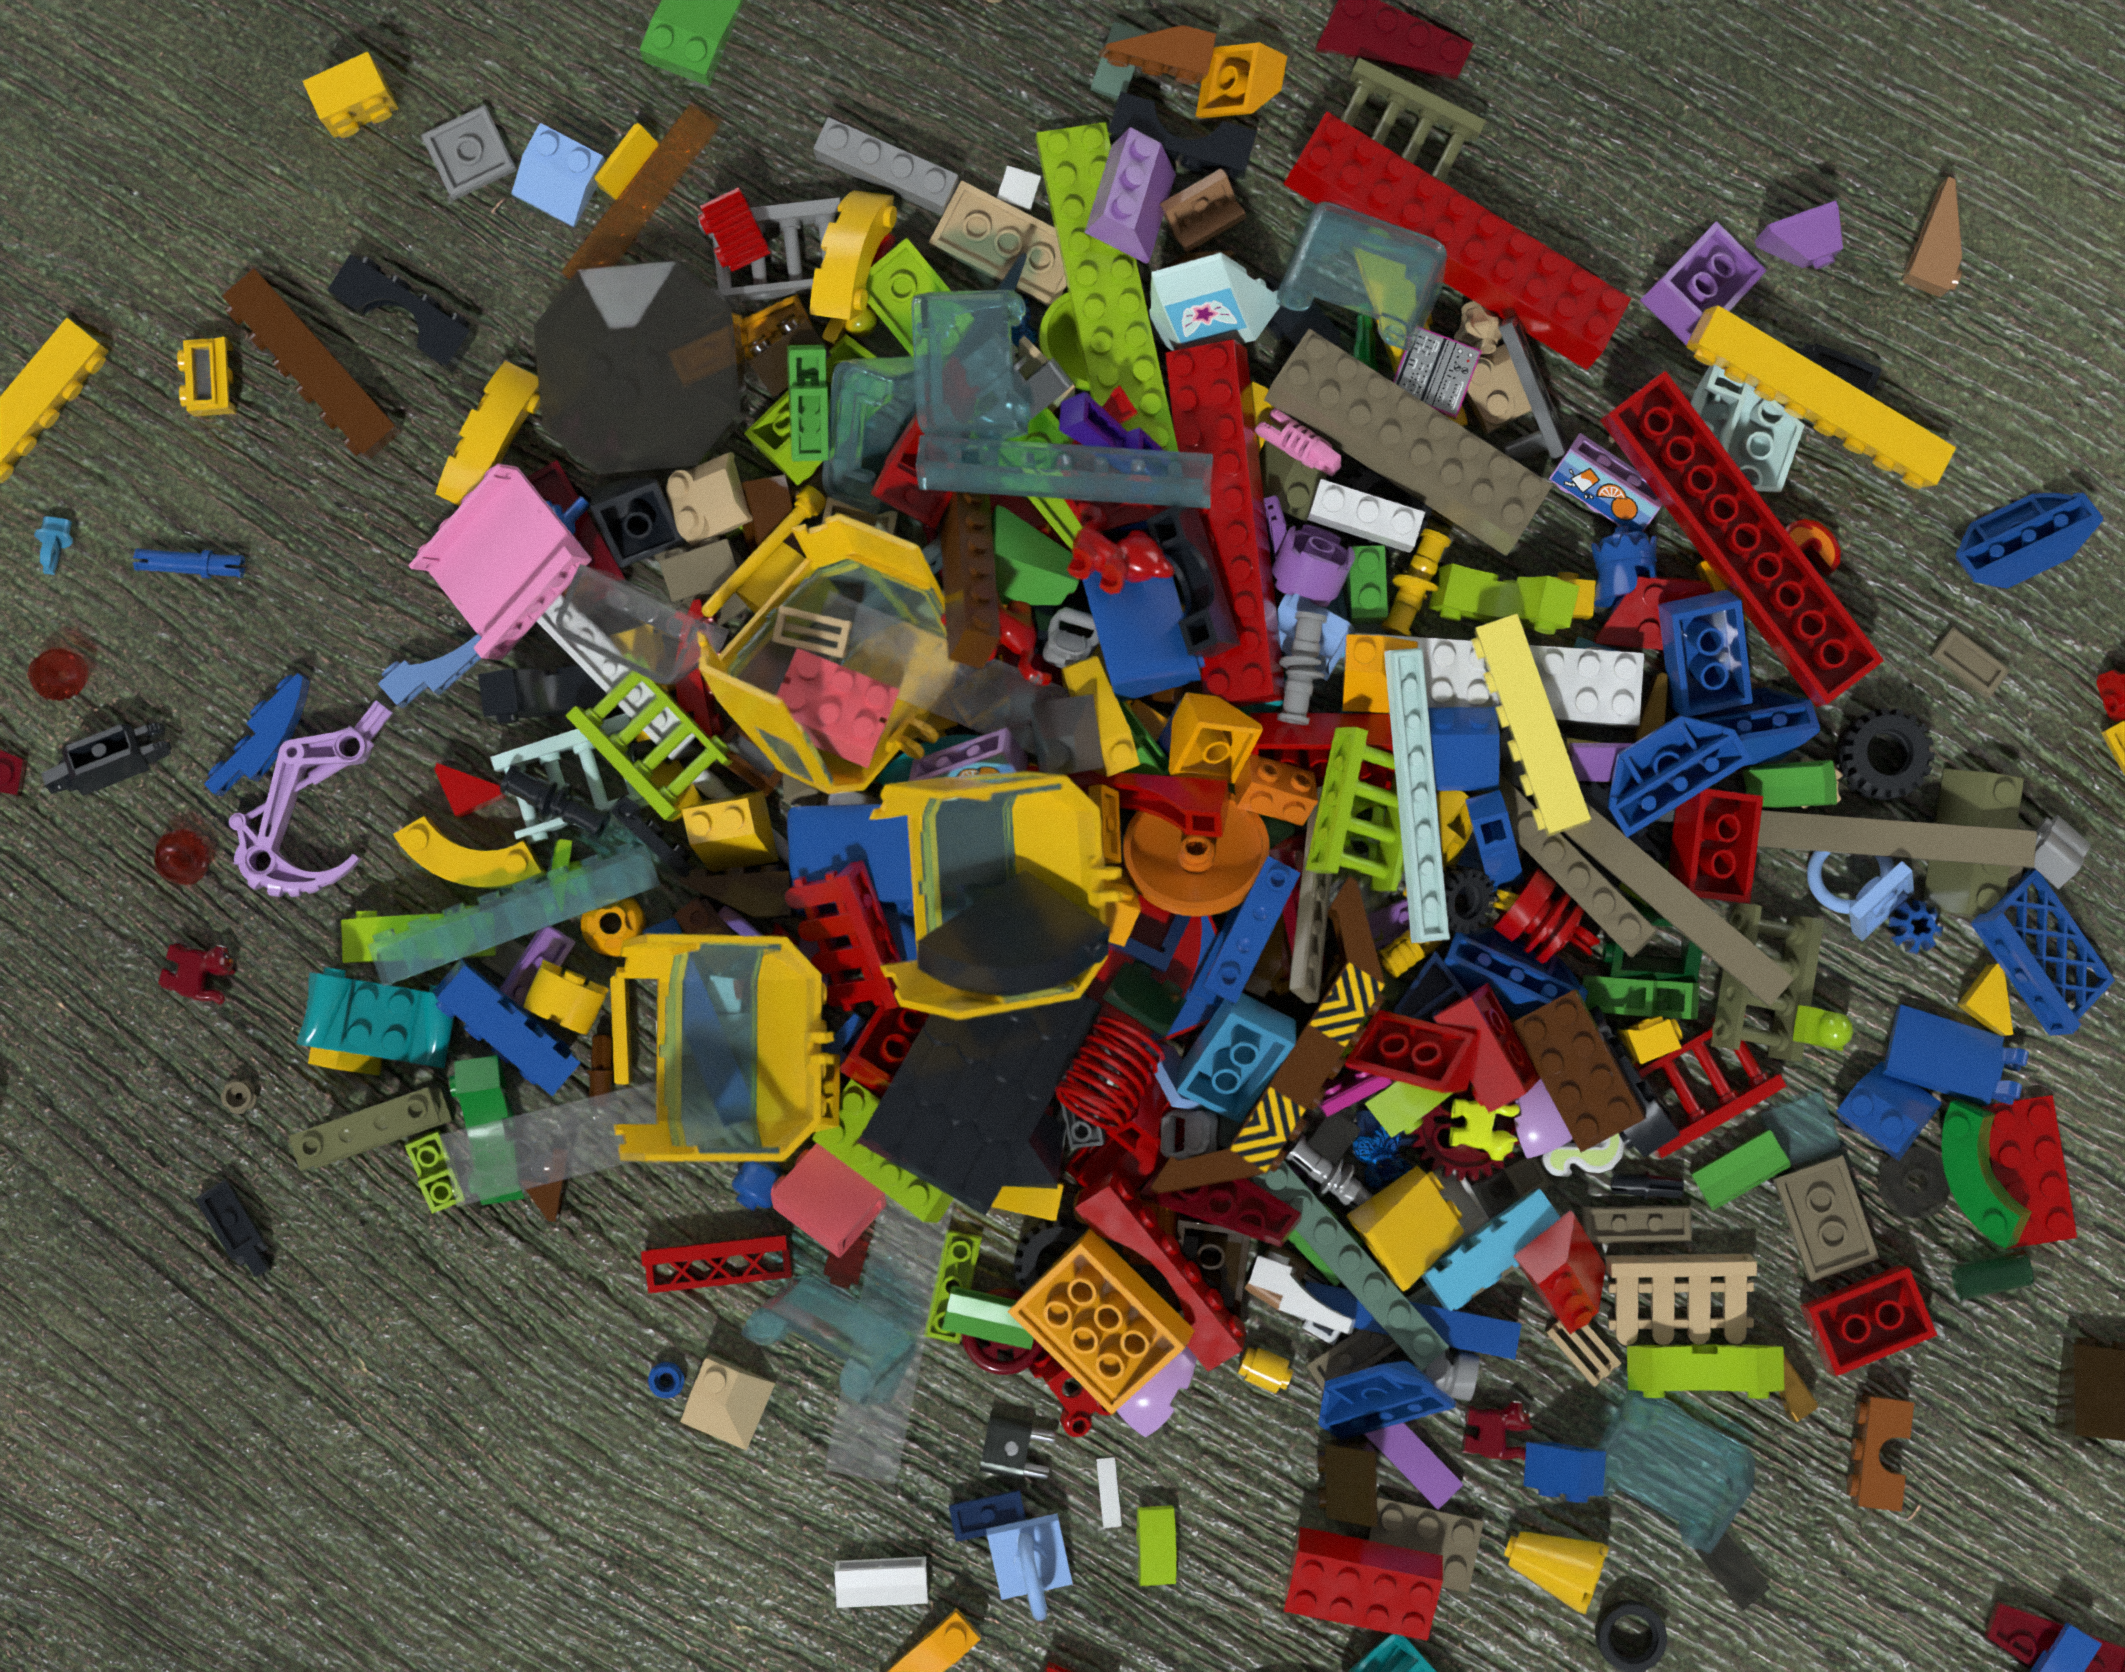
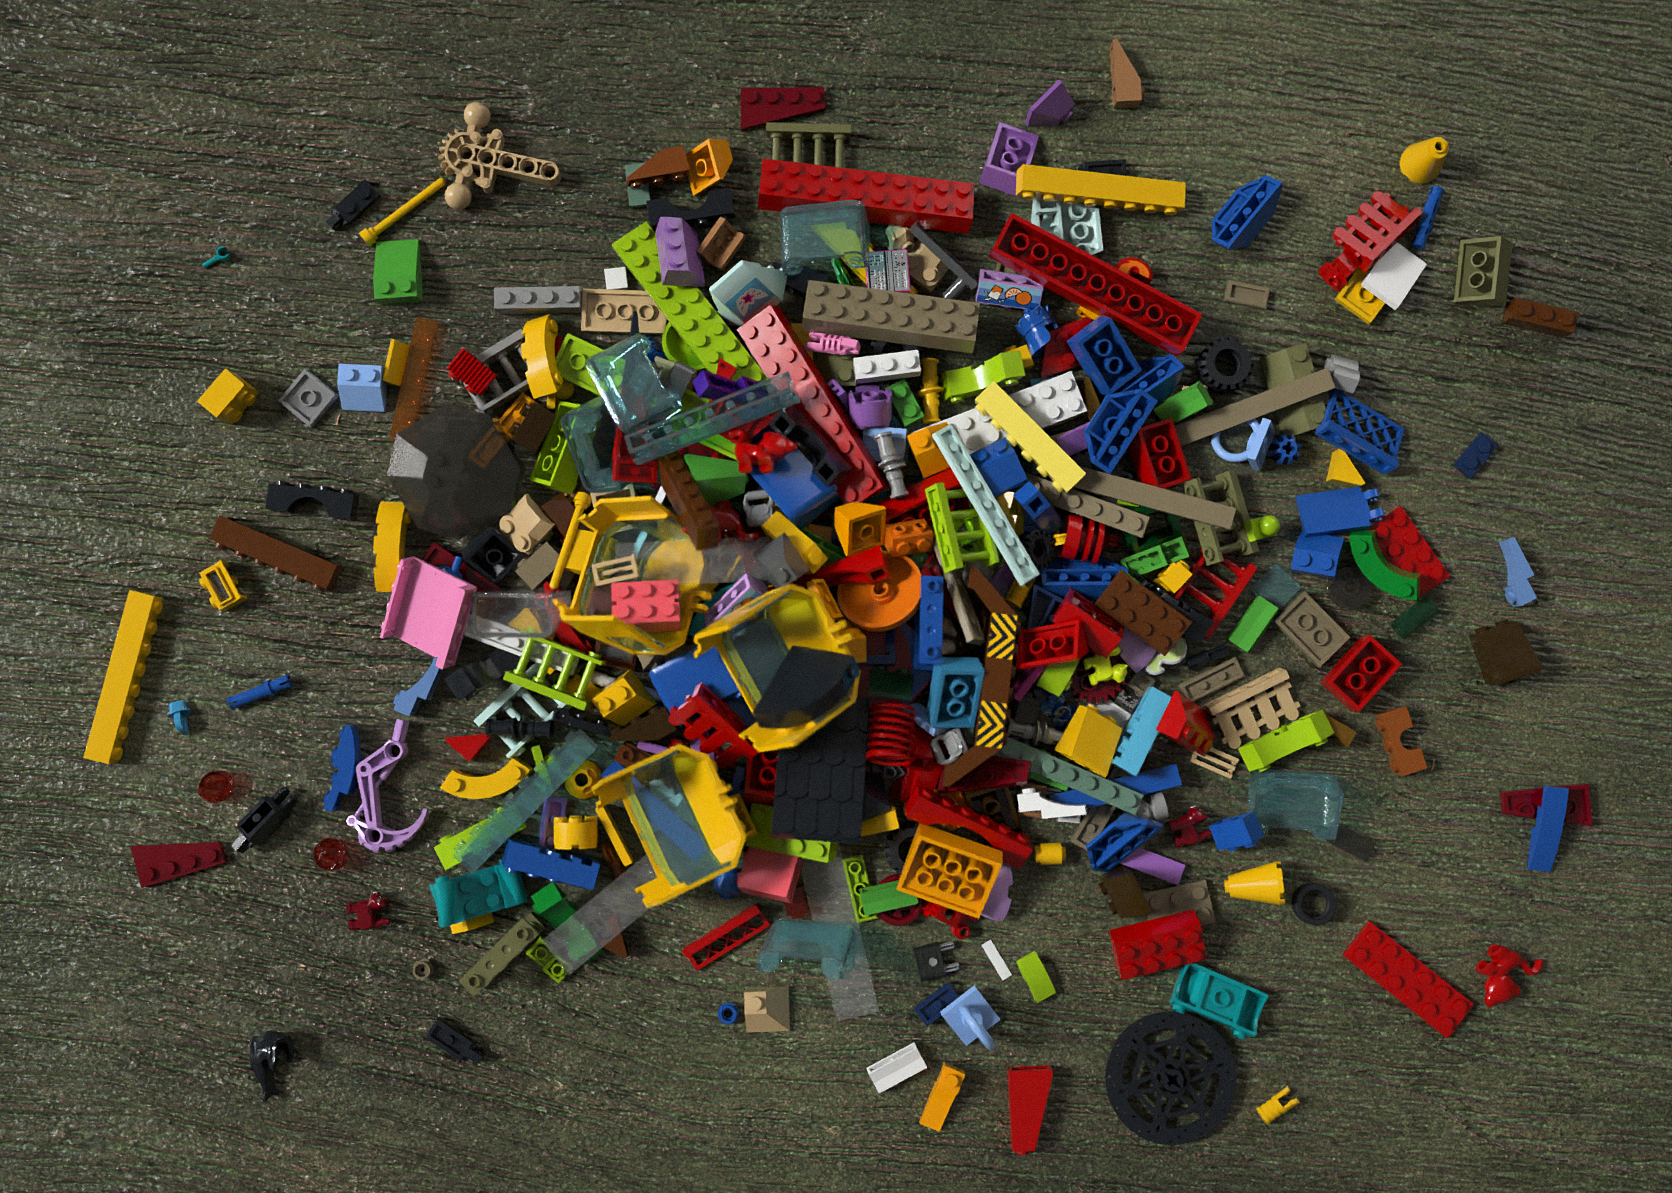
camera: 20 degrees left, 0 degrees up
bright green slope [787,345,829,461] -> none

